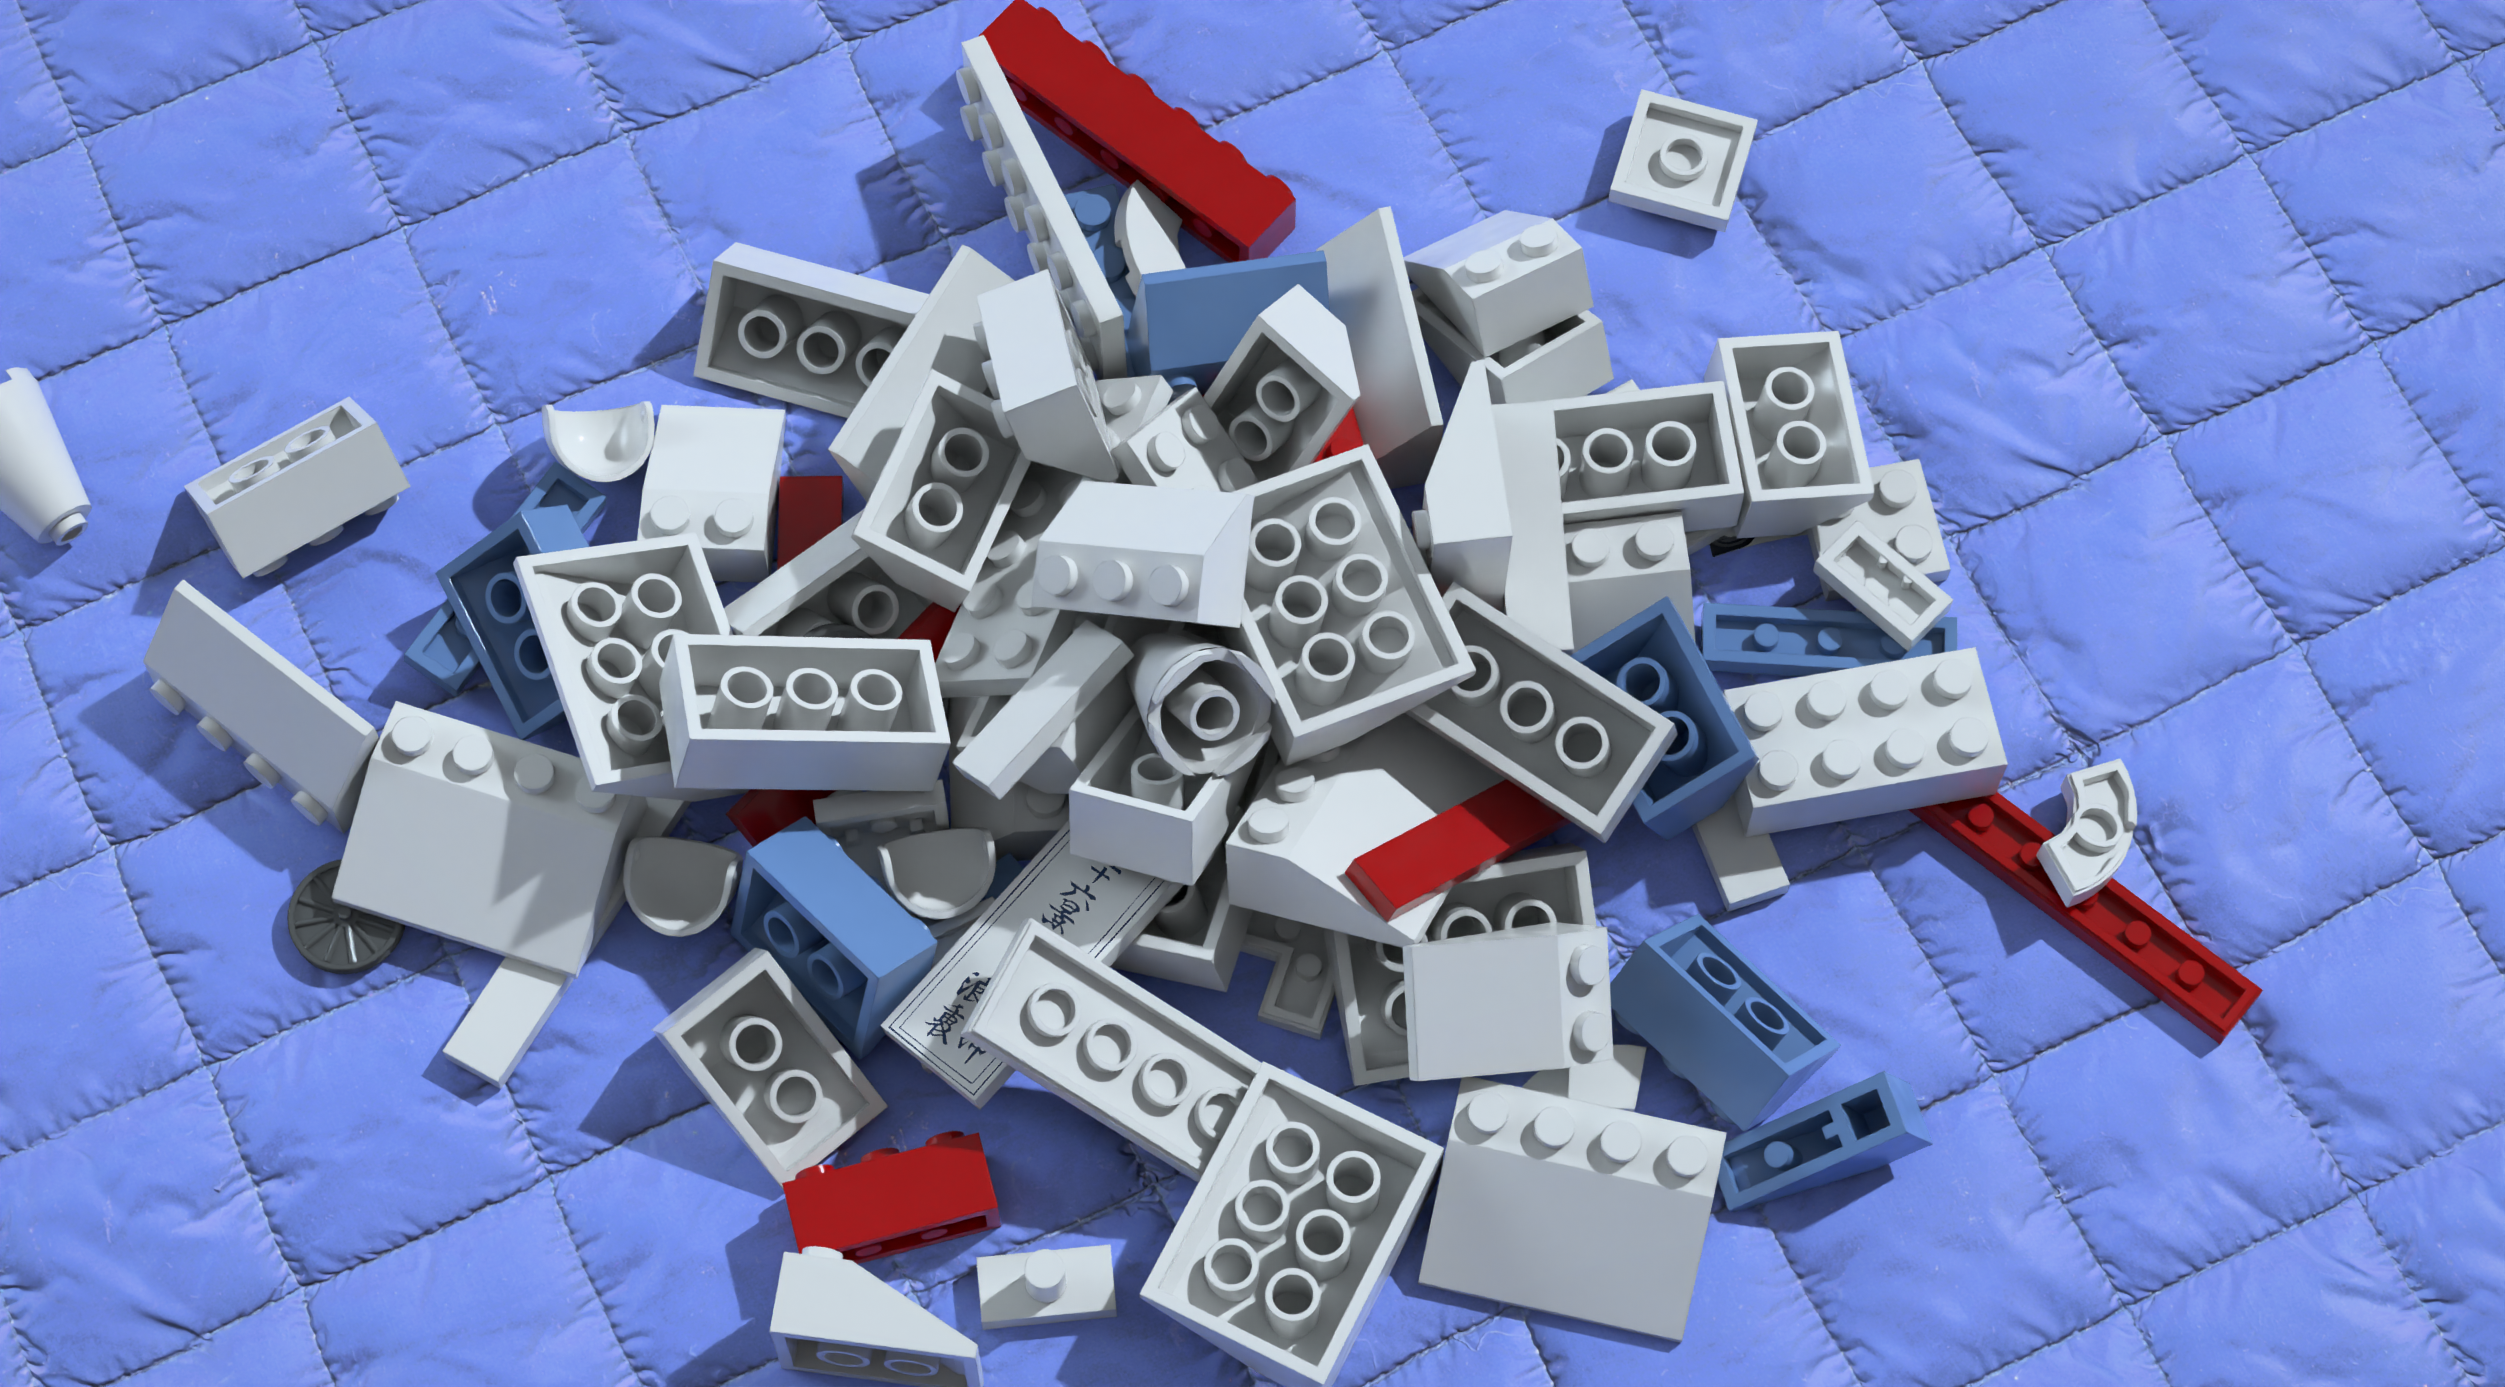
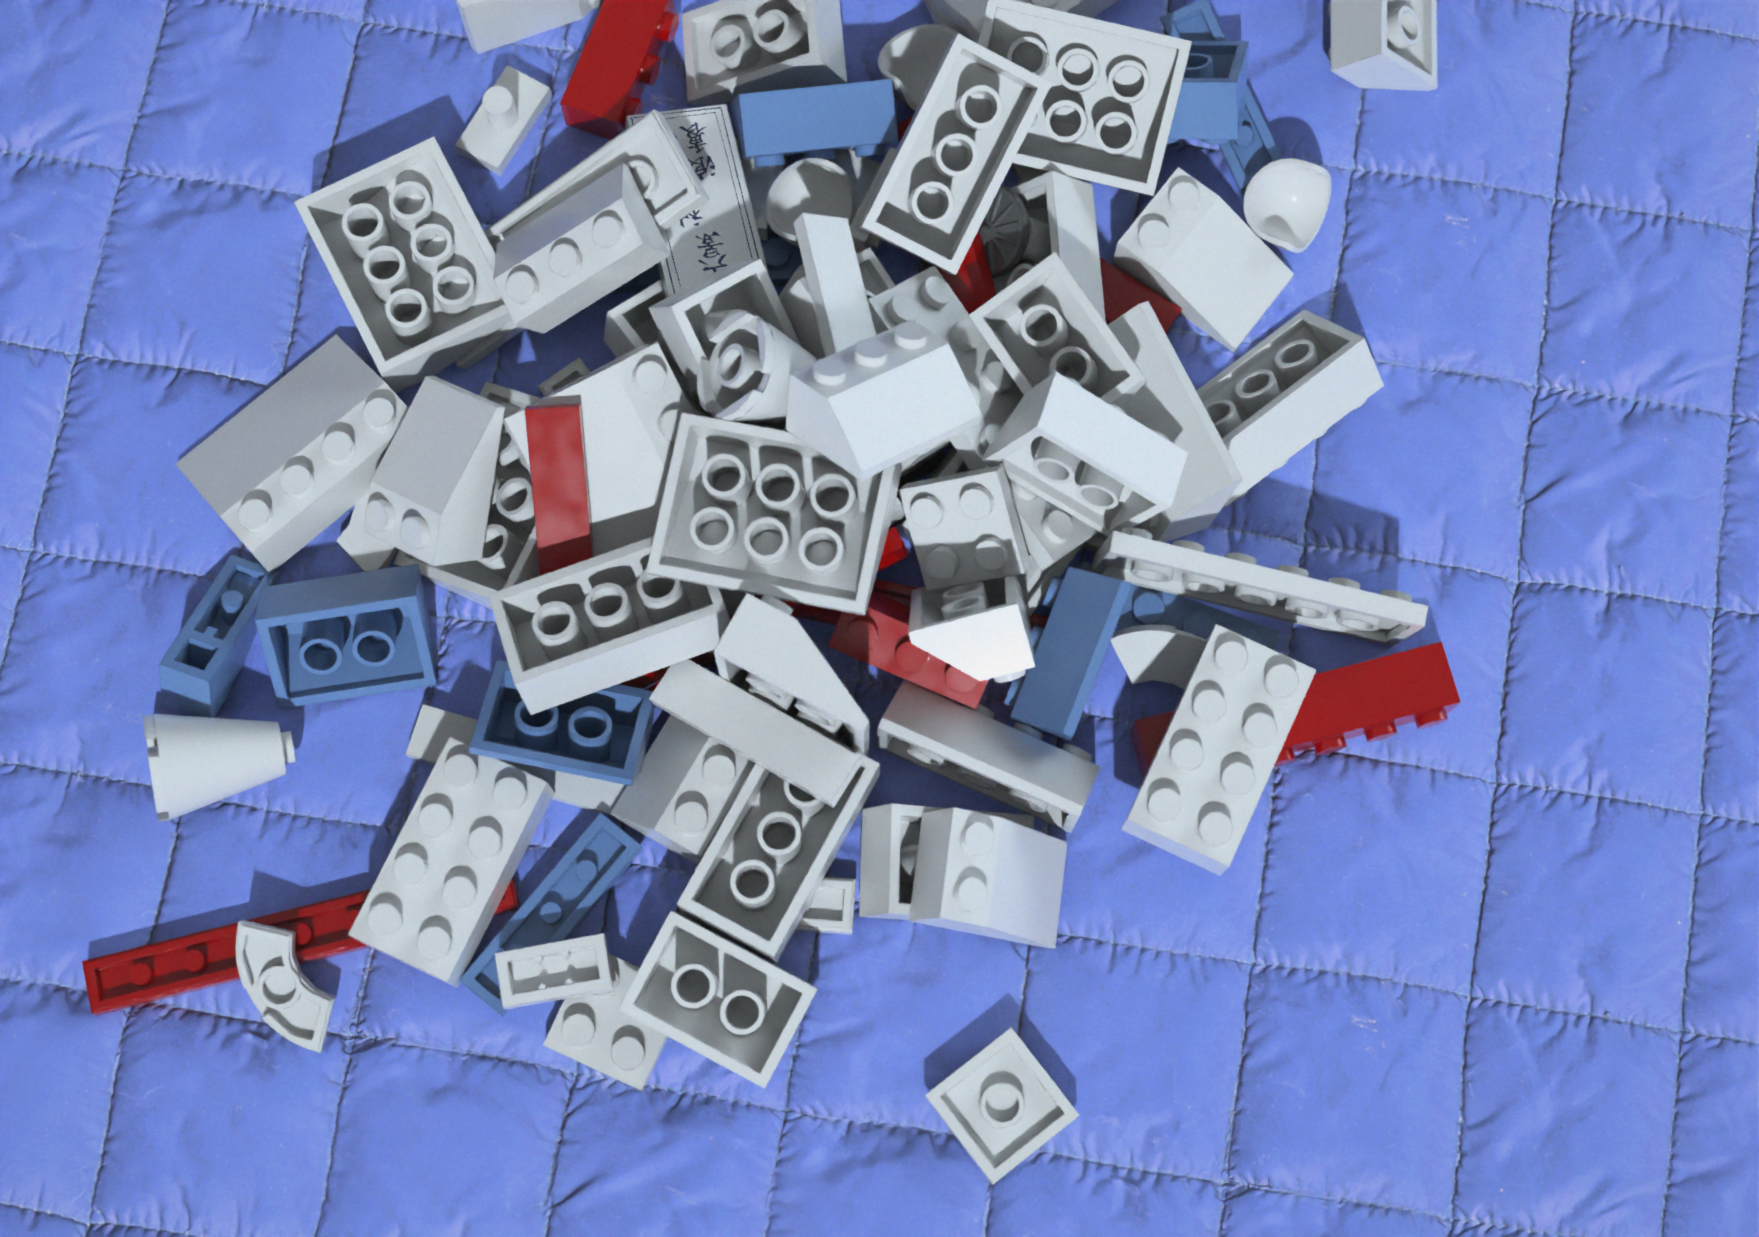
camera: 125 degrees right, 10 degrees up
none -> white cone [142,714,295,822]
none -> white slope [493,163,671,334]
none -> white brick [1121,624,1316,876]

